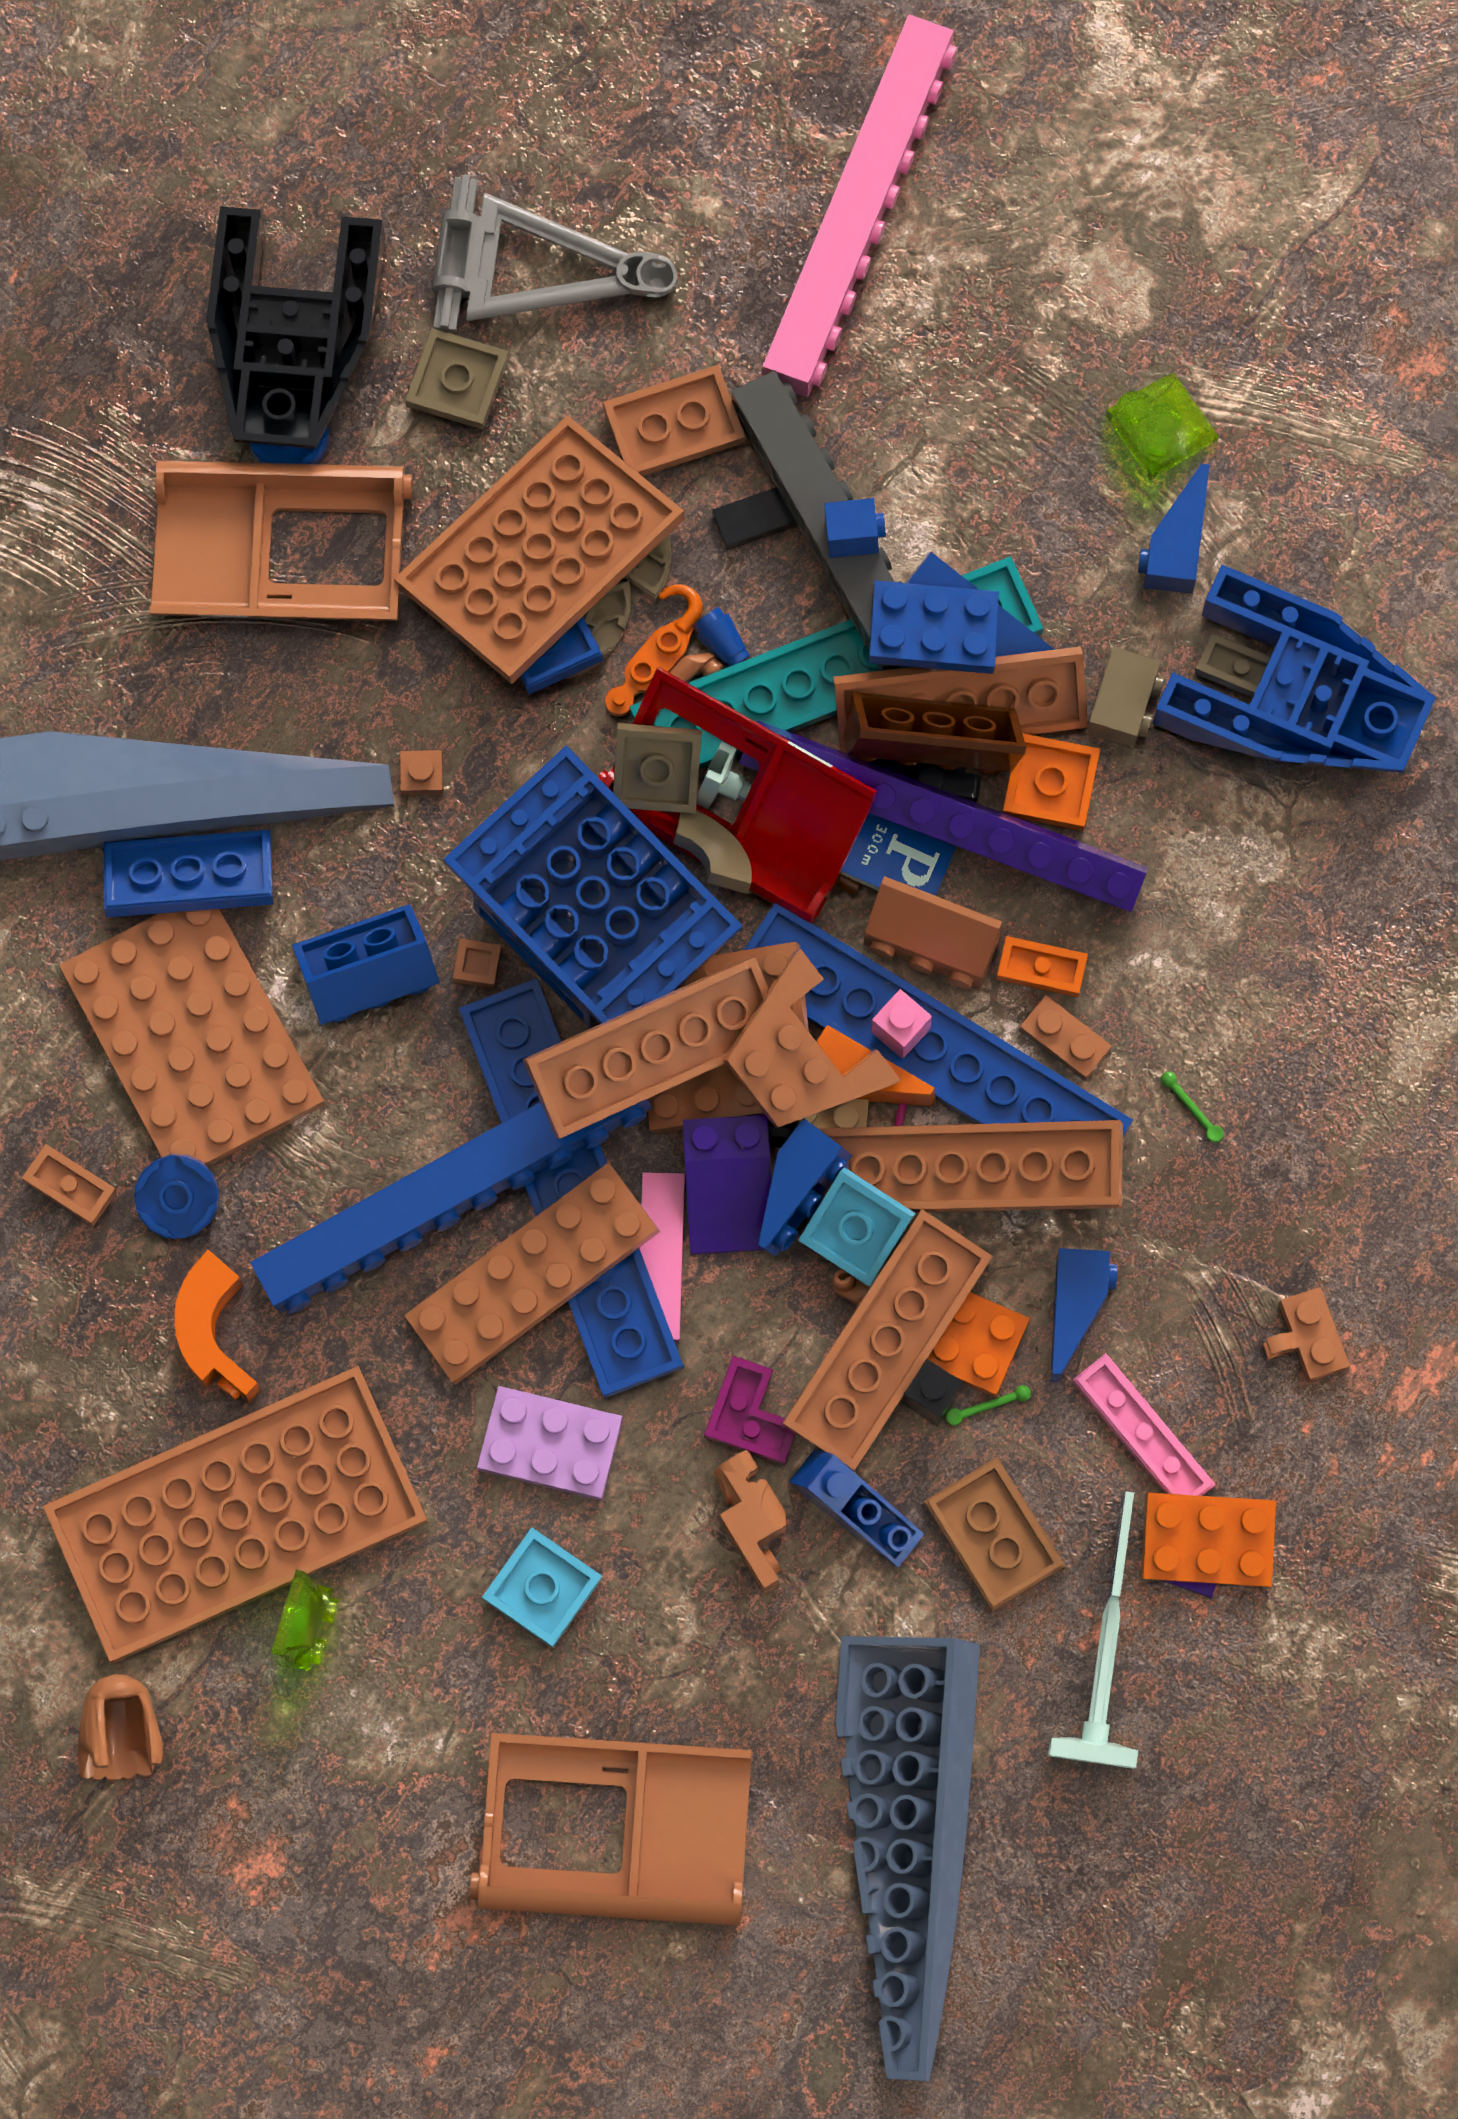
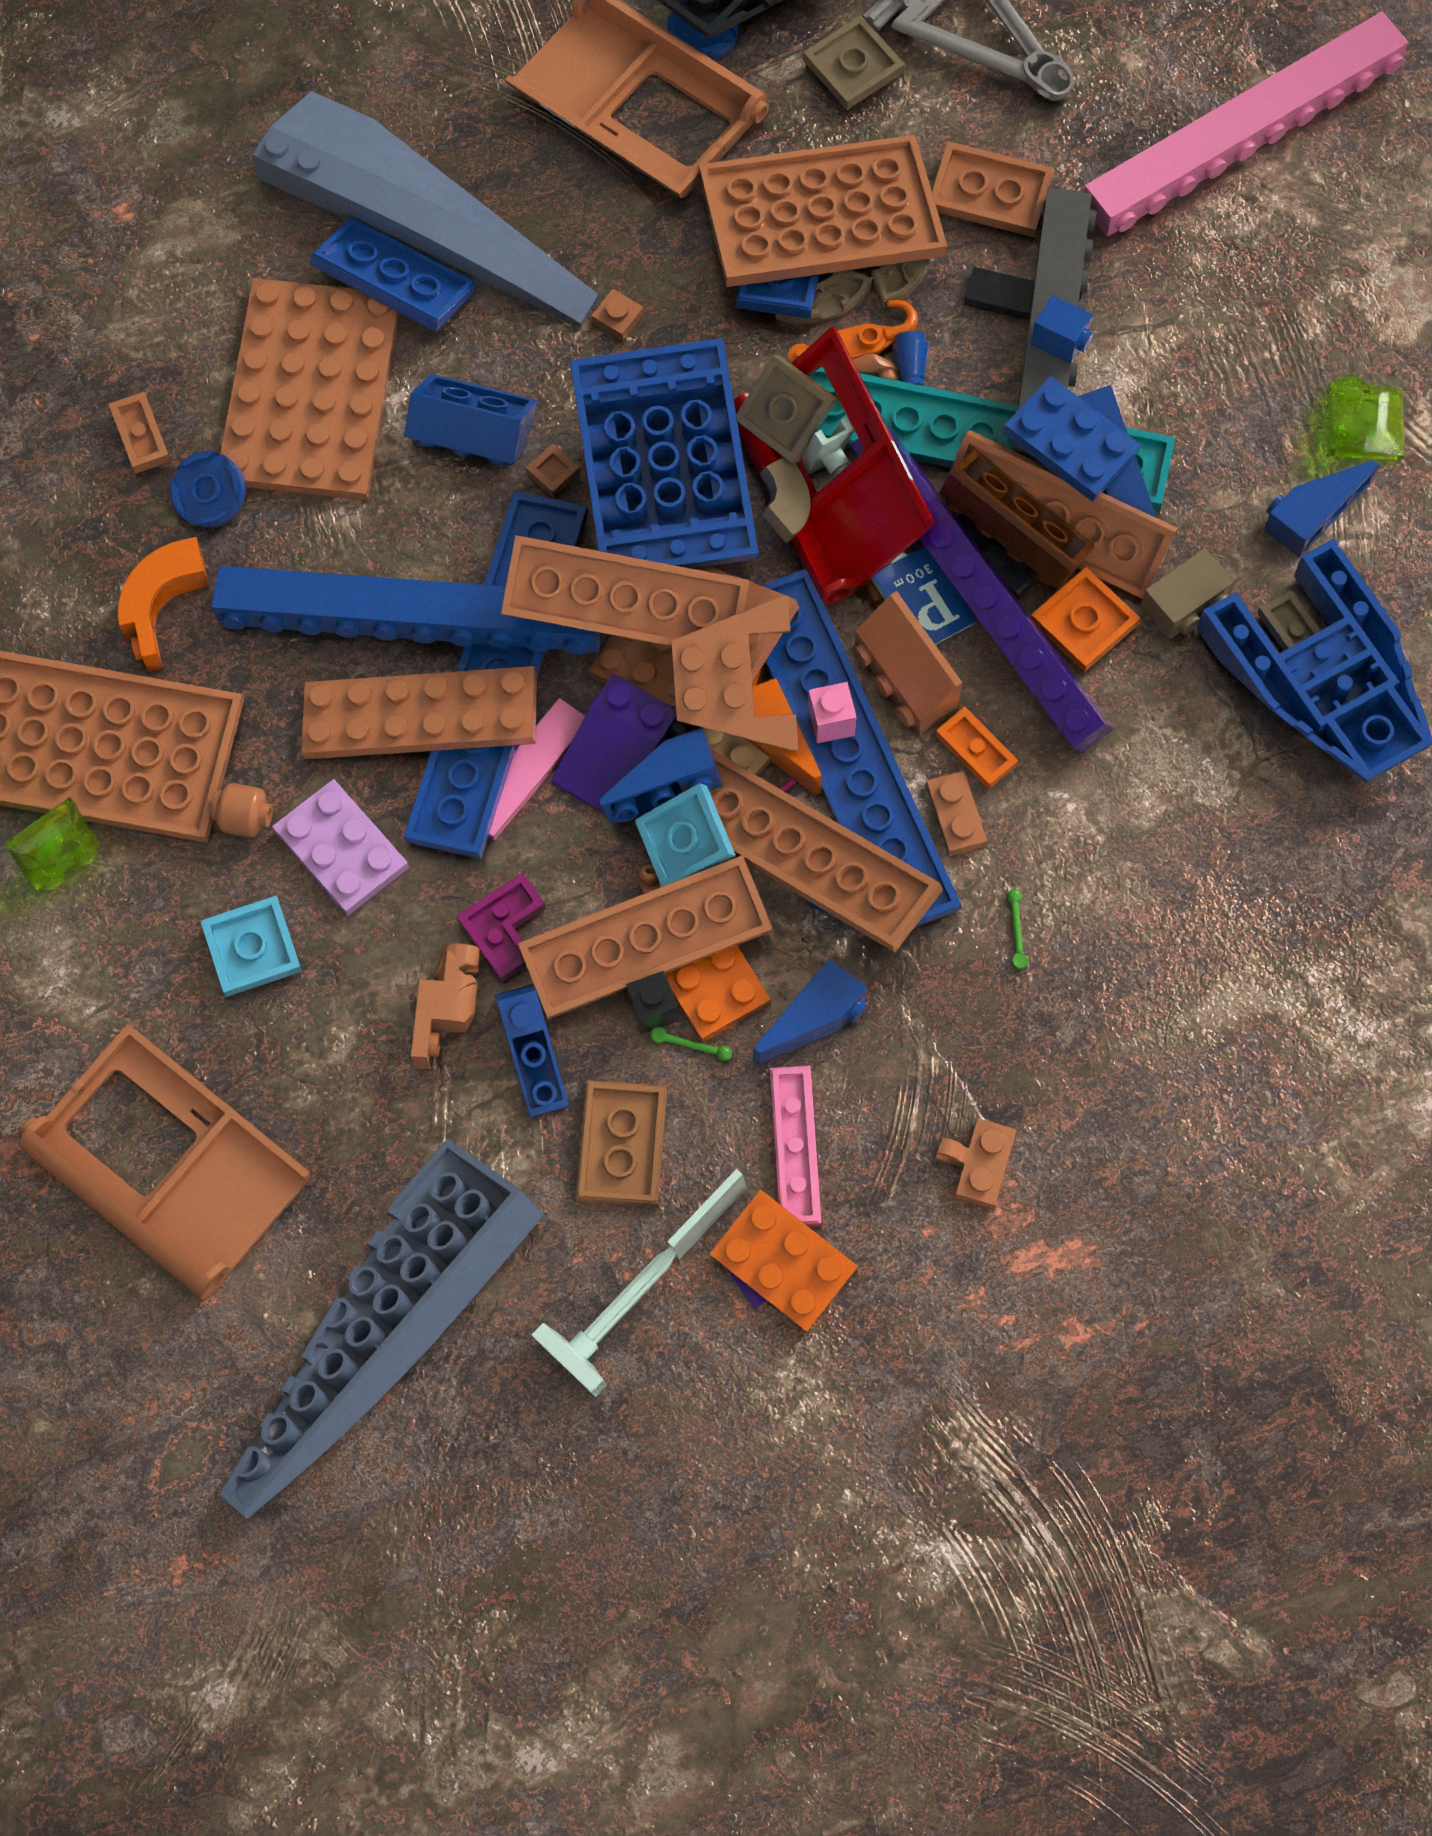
camera: 35 degrees right, 5 degrees down
none -> nougat head [211,783,273,838]

